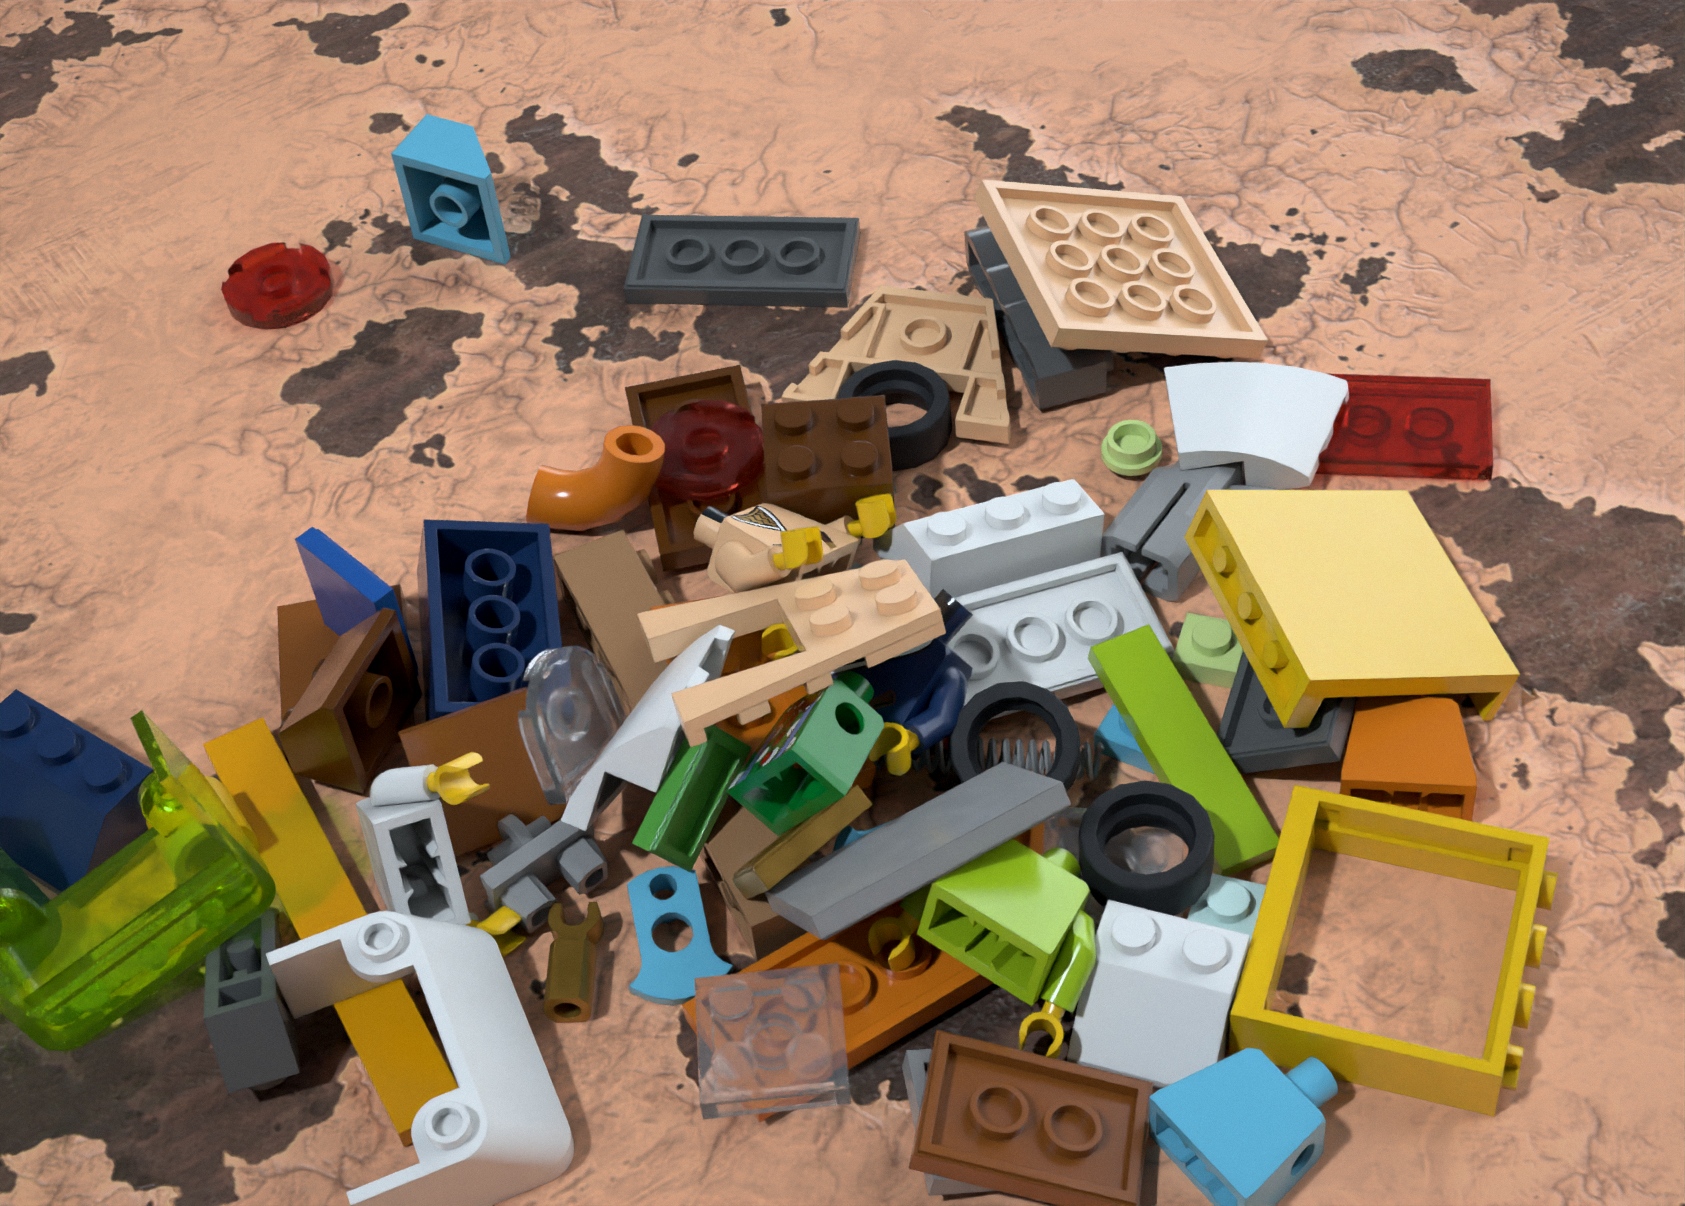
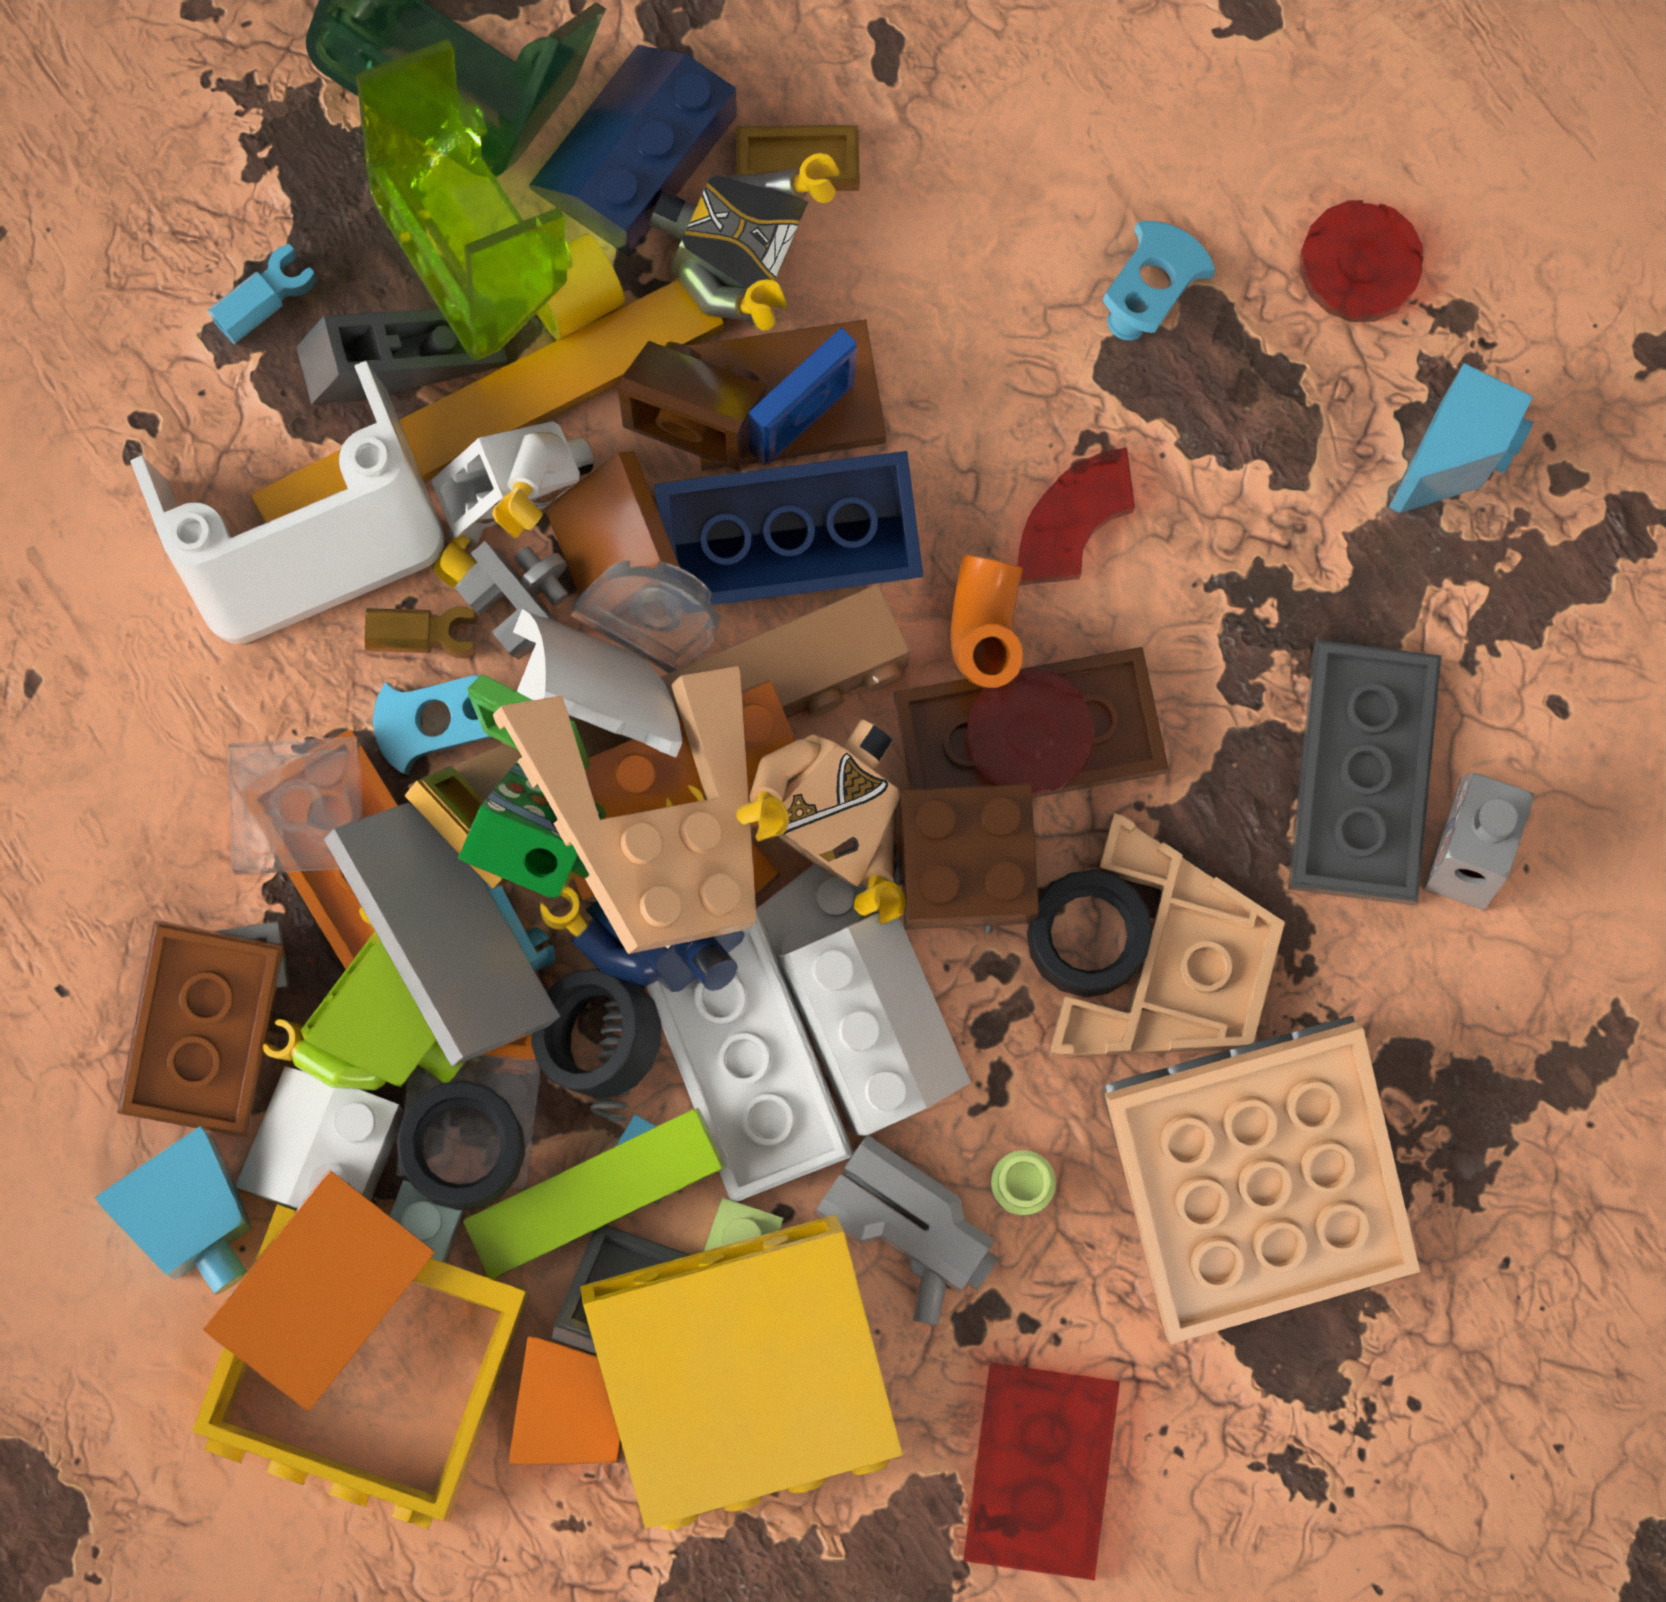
camera: 80 degrees right, 30 degrees up
white slope [1164,362,1349,490] -> none
none -> orange tile [203,1169,435,1412]
none -> medium azure bar [207,244,317,345]
none -> torso [649,153,840,330]
none -> pearl gold tile [736,125,860,191]
none -> clear red tile [1017,447,1135,586]
none -> medium azure piece [1102,221,1215,341]
none -> light grey torso [1423,772,1534,911]

